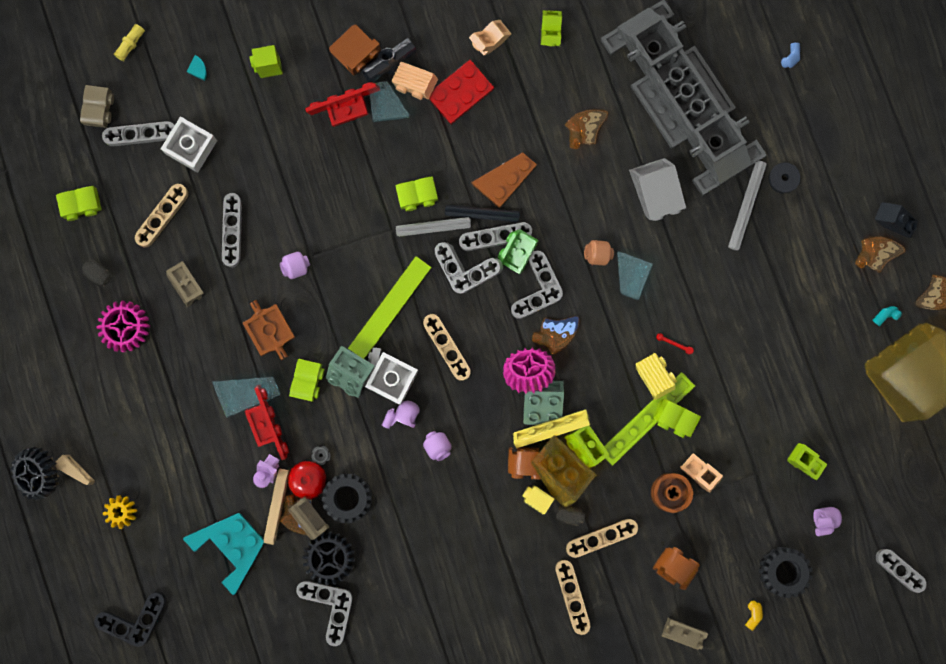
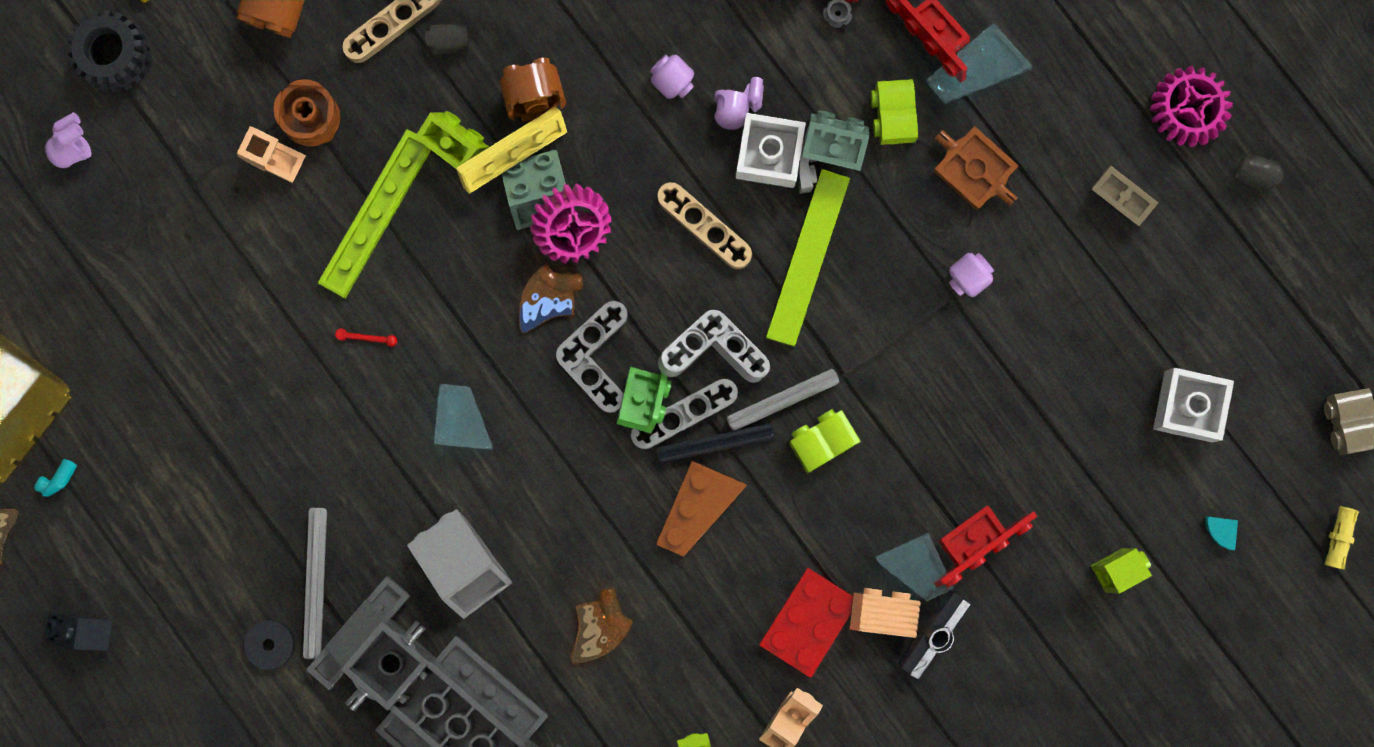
camera: 160 degrees right, 0 degrees up
lime brick [56,186,102,221] -> none
light grey beam [102,121,175,146] -> none
tan beam [135,184,188,247] -> none
light grey beam [222,193,242,268] -> none
dark orange bracket [329,25,381,76] -> none
light yellow brick [522,485,554,514] -> none
clear yellow slope [531,435,596,507] -> none
nougat head [584,240,614,266] -> none
light yellow brick [636,353,677,400] -> none
lime brick [654,398,701,438] -> none
lime brick [787,443,827,480] -> none
clear orange arm [855,237,906,273] -> none

